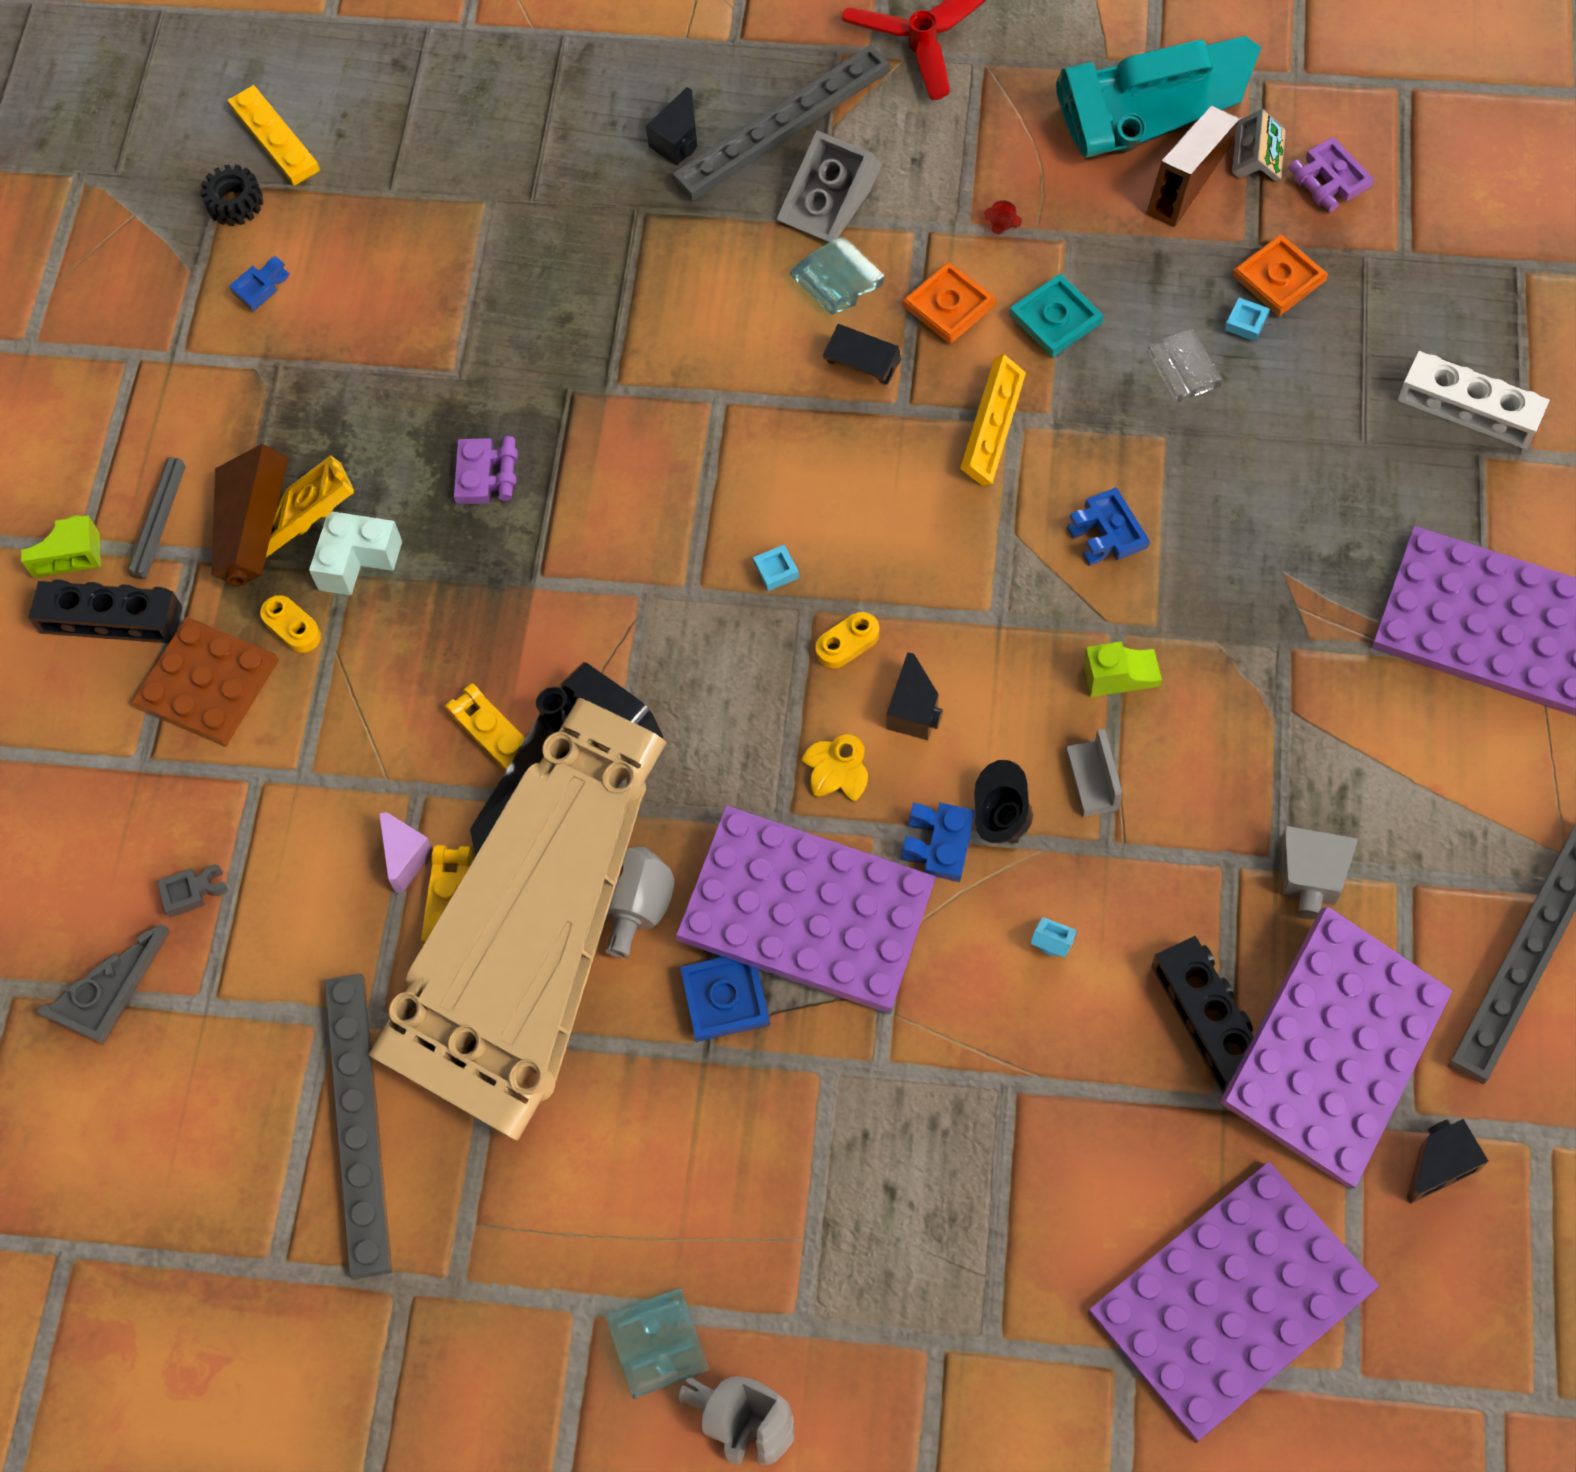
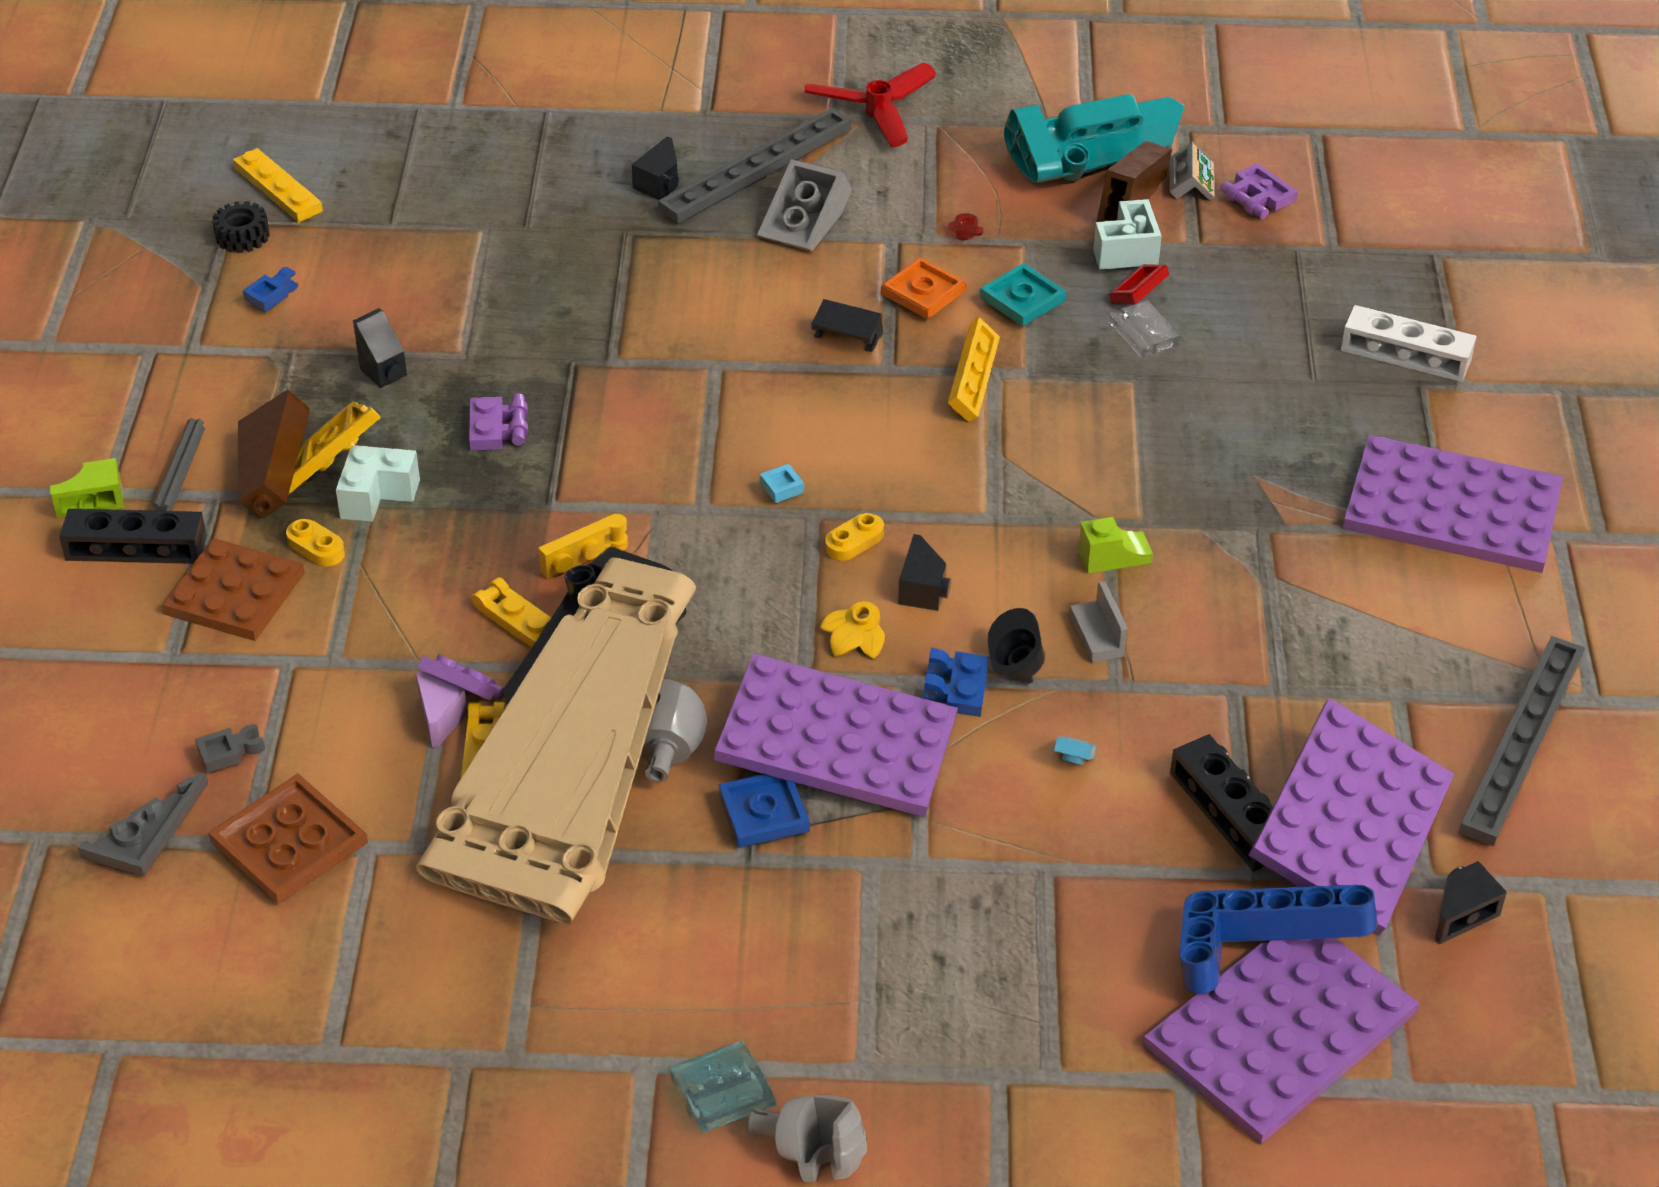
camera: 10 degrees left, 20 degrees down
dark grey plate [325,973,392,1280] -> none
clear light blue slope [790,237,885,315] -> none
blue plate [1067,487,1150,566] -> none
medium azure plate [1225,298,1270,342] -> none
orange plate [1232,234,1328,317] -> none
light grey torso [1280,826,1358,919] -> none
none -> dark orange plate [208,773,368,904]
none -> black slope [353,308,407,388]
none -> medium lavender plate [417,654,504,701]
none -> yellow plate [538,514,628,580]
none -> light aqua brick [1093,199,1162,270]
none -> red tile [1109,264,1170,305]
none -> blue beam [1179,884,1378,994]

